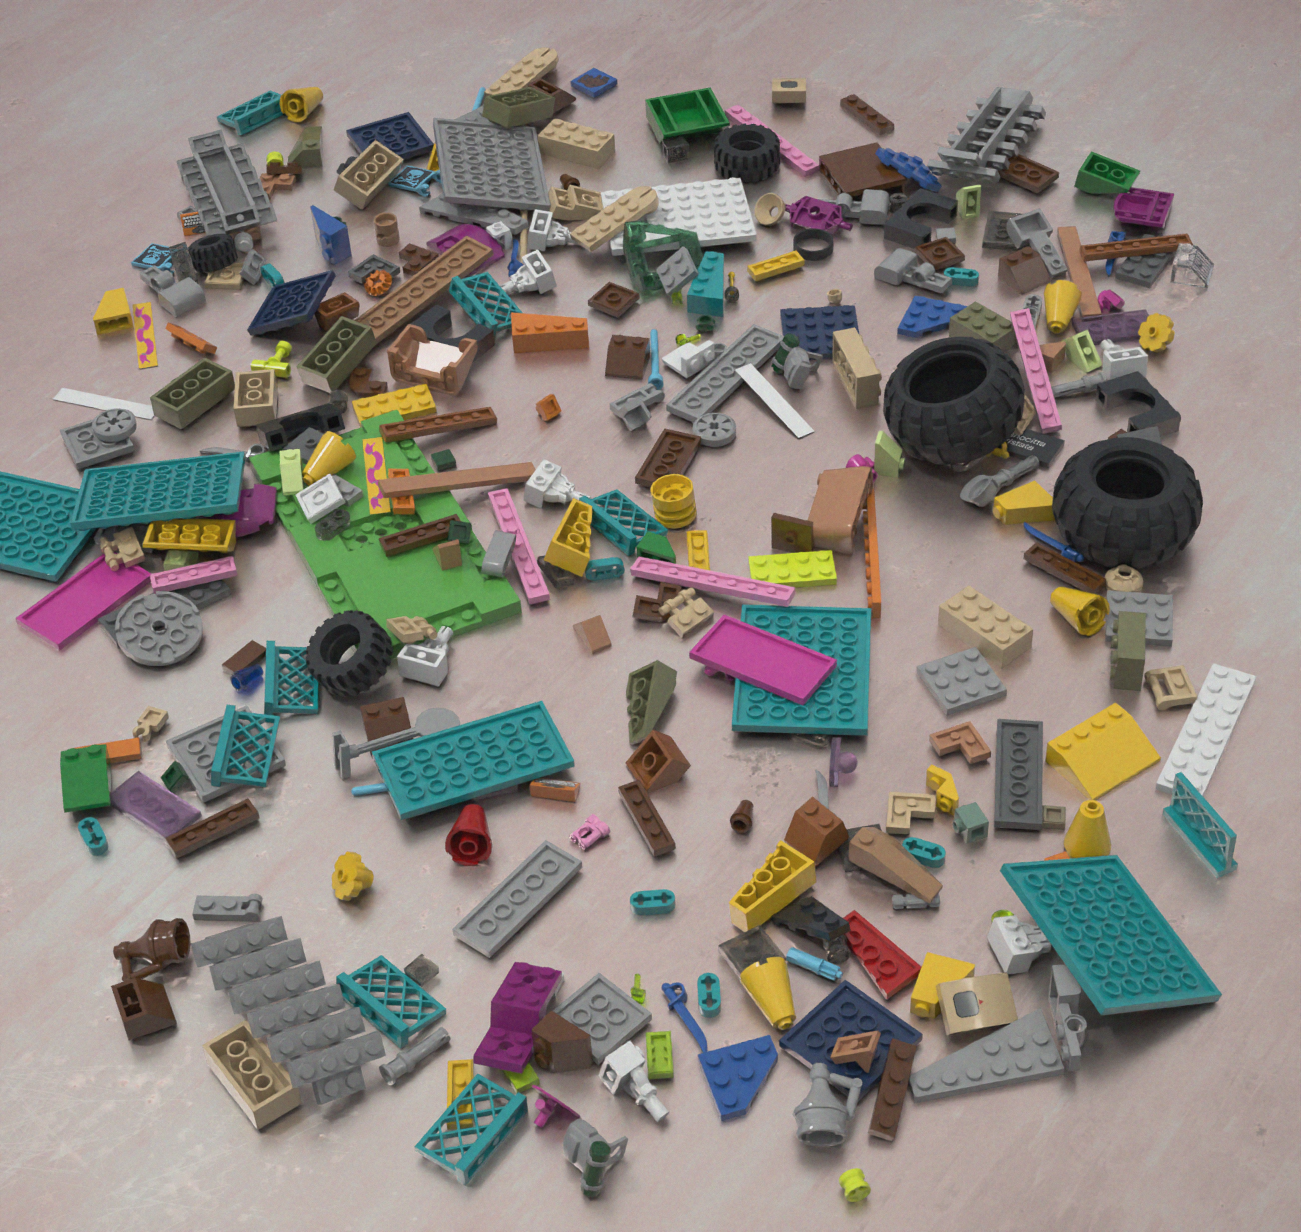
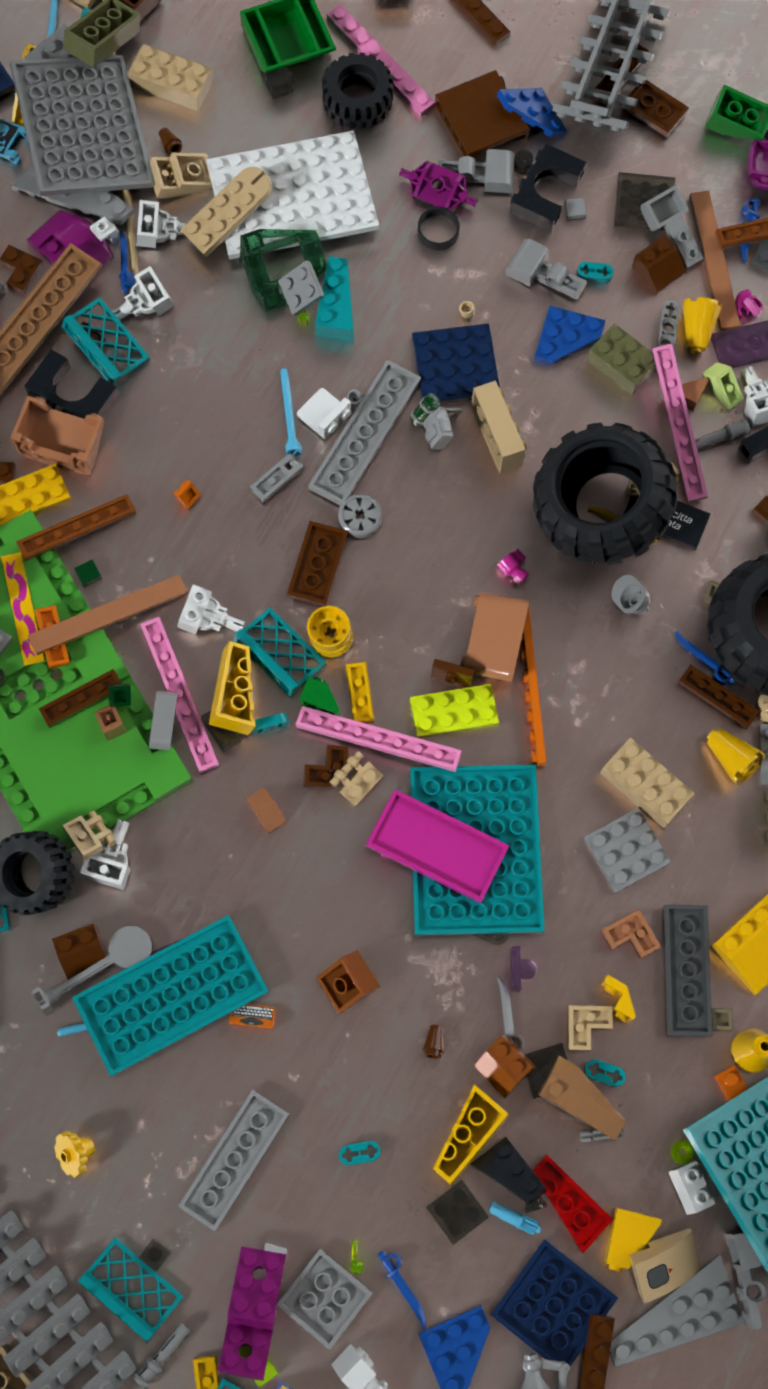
camera: 10 degrees left, 30 degrees up
red cone [445,804,492,866] -> none
orange wedge [511,312,589,353] -> none
reddish brown slope [531,1010,593,1073] -> none
bright pink piece [569,814,611,850] -> none
reddish brown plate [588,282,640,317] -> none
reddish brown slope [605,335,650,380] -> none
reddish brown plate [618,780,676,857] -> none
light grey panel [619,397,652,431] -> none
olive wedge [626,660,677,745] -> none
lime plate [646,1031,674,1079] -> none
clear neon green hand [675,334,701,347] -> none
dark green plate [695,315,715,332] -> none
teal beam [697,973,721,1018] -> none
clear smoke hinge [724,271,739,302] -> none
white sticker [735,363,814,438] -> none
yellow cone [740,957,796,1030] -> none
yellow plate [747,250,805,281] -> none
tan piece [754,193,785,226] -> none
nougat slope [830,1031,881,1073] -> none
yellowish green slope [874,431,905,478] -> none
reddish brown plate [915,237,965,270] -> none
sand green brick [952,802,989,844] -> none
yellowish green slope [956,185,981,220] -> none
light grey pin [990,455,1039,492] -> none
yellow slope [993,480,1055,525] -> none

